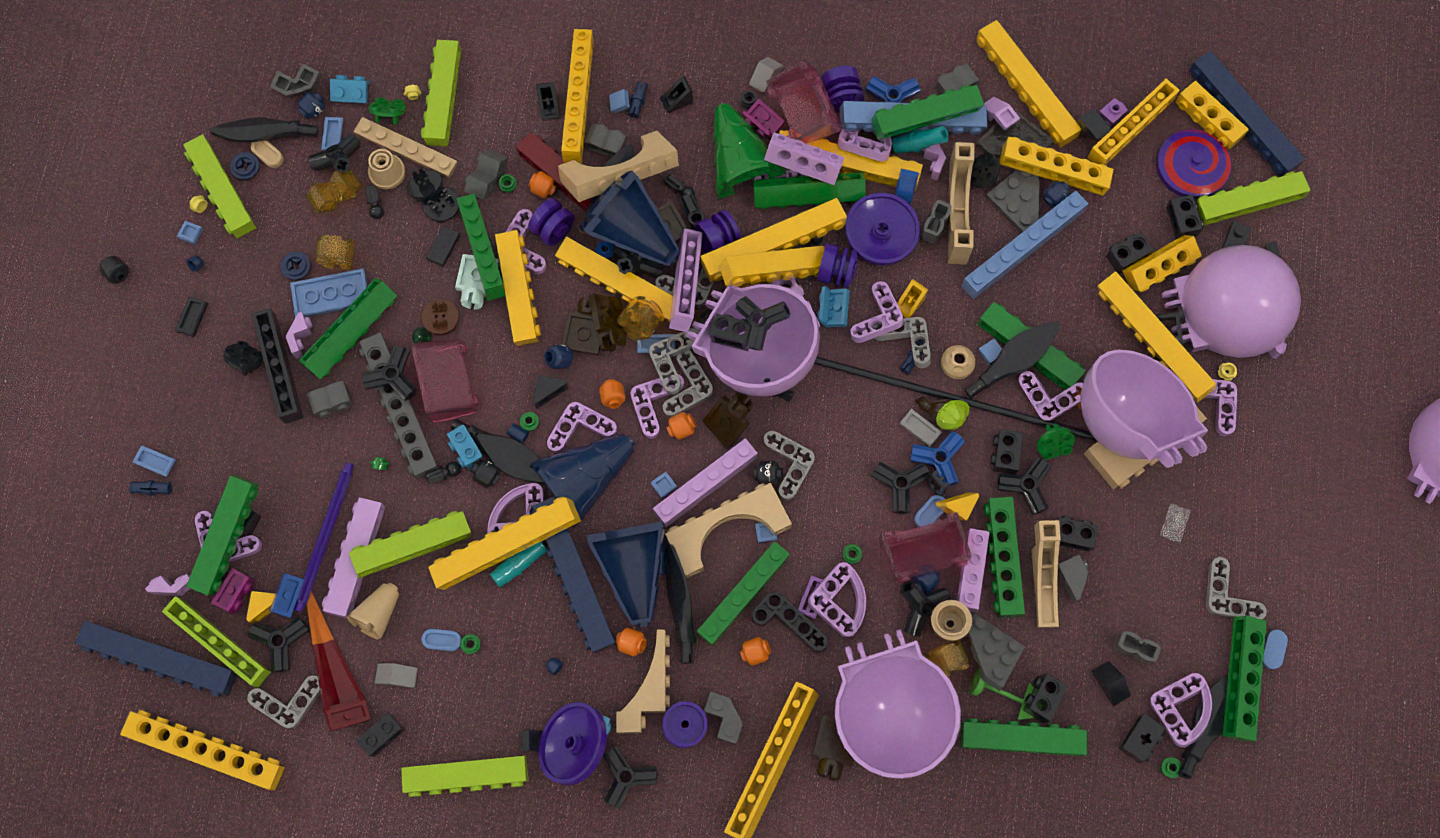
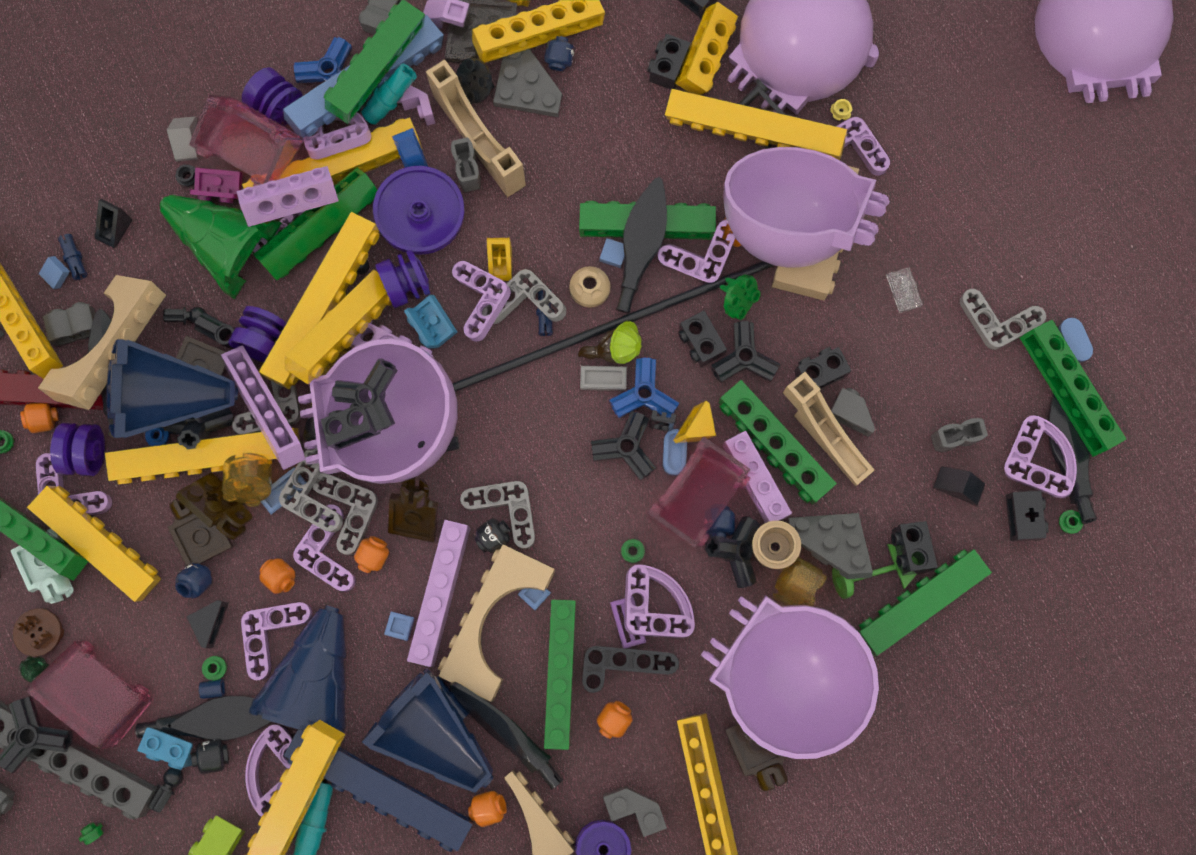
camera: 40 degrees left, 5 degrees up
medium blue brick [961,191,1088,300] -> none

